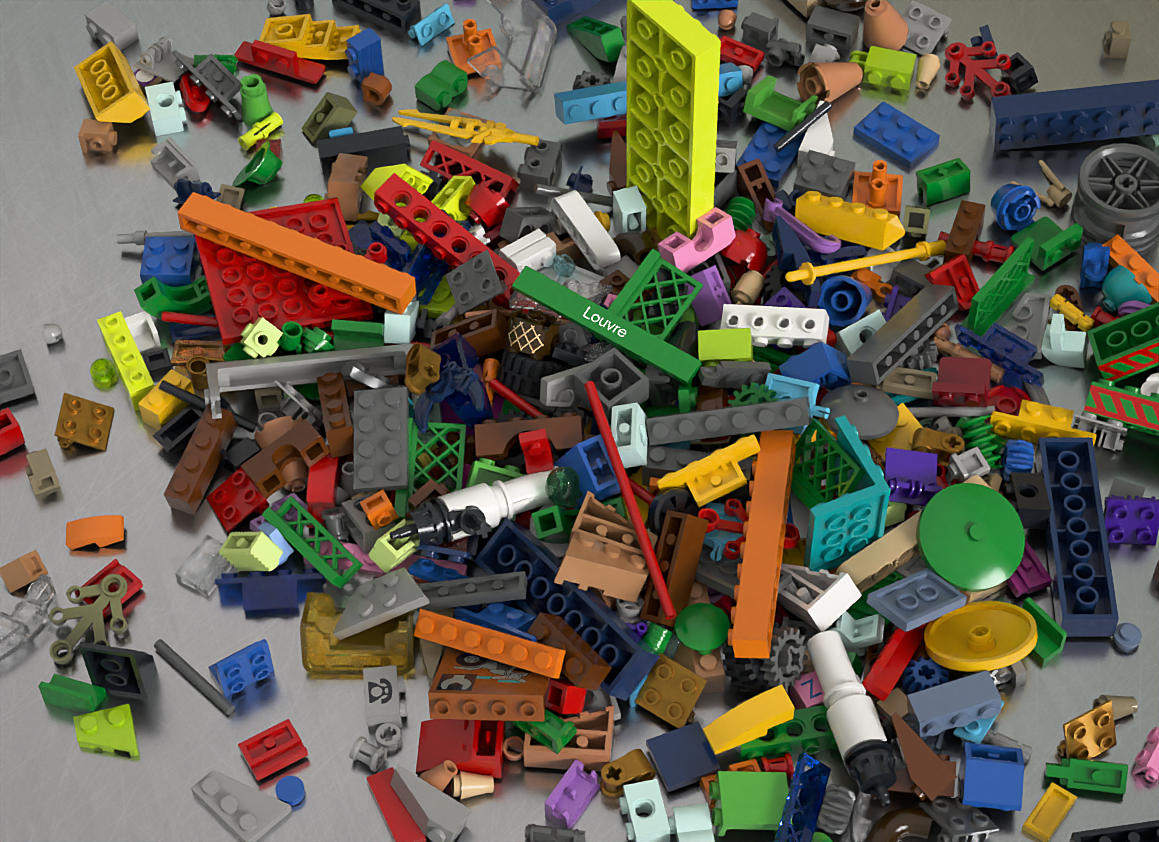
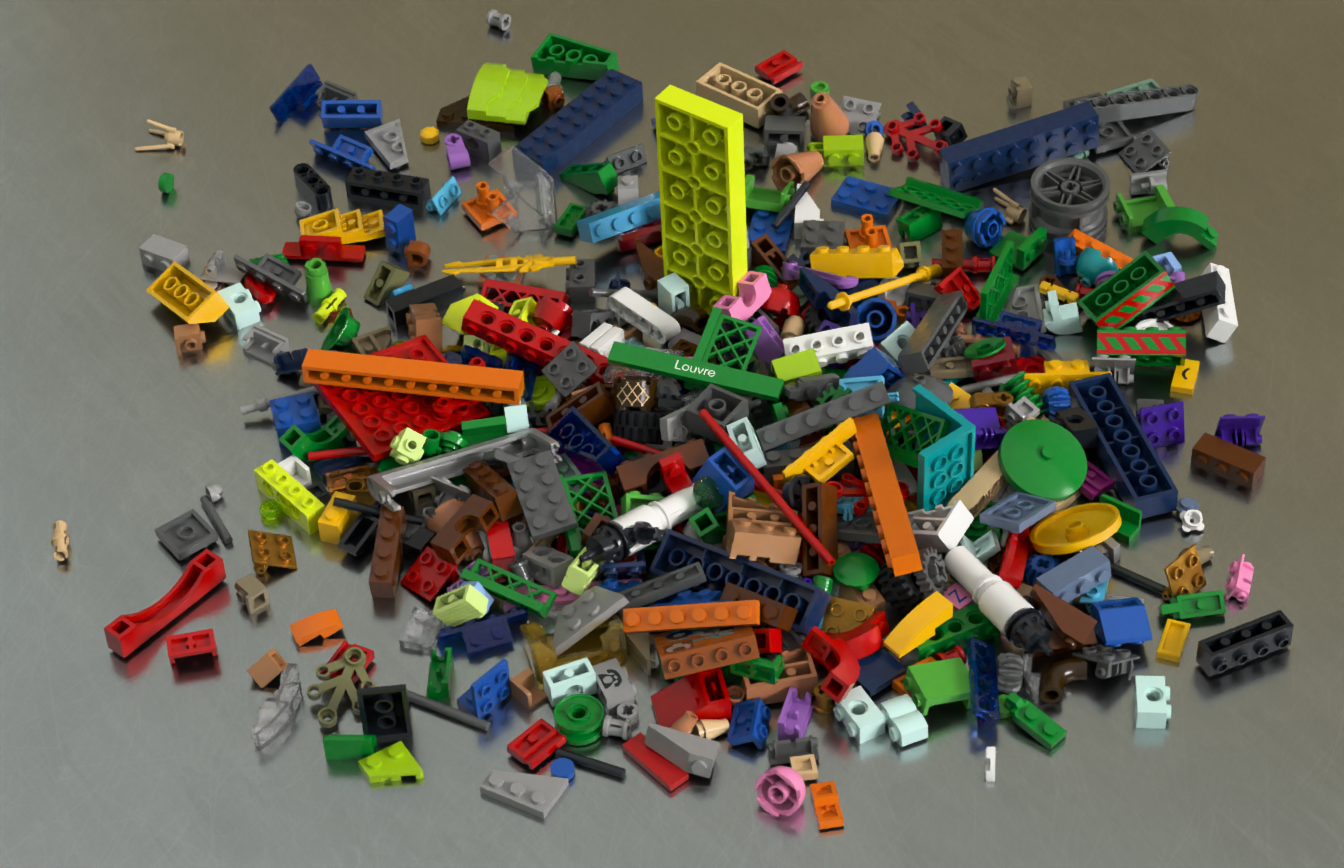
camera: 15 degrees left, 10 degrees down
orange bracket [360,489,399,530] -> none
pearl gold piece [405,343,441,395] -> none
dark blue bar [414,361,484,433] -> none
green brick [415,60,468,111] -> none
none -> dark grey bar [200,495,233,544]
none -> dark tan wing [351,326,391,355]
none -> green hinge [426,647,454,701]
none -> medium nougat panel [510,668,547,711]
none -> light aqua brick [542,657,597,707]
none -> green plate [553,203,586,237]
none -> green wheel [553,694,604,746]
none -> black bar [555,748,626,778]
none -> blue bracket [727,697,771,749]
none -> red arch [801,626,860,704]
none -> red arch [811,610,891,666]
none -> blue plate [864,120,884,136]
none -> green fence [888,177,984,219]
none -> green dish [964,337,1006,359]
none -> pearl dark grey bar [1110,562,1166,594]
none -> white plate [1179,509,1204,532]

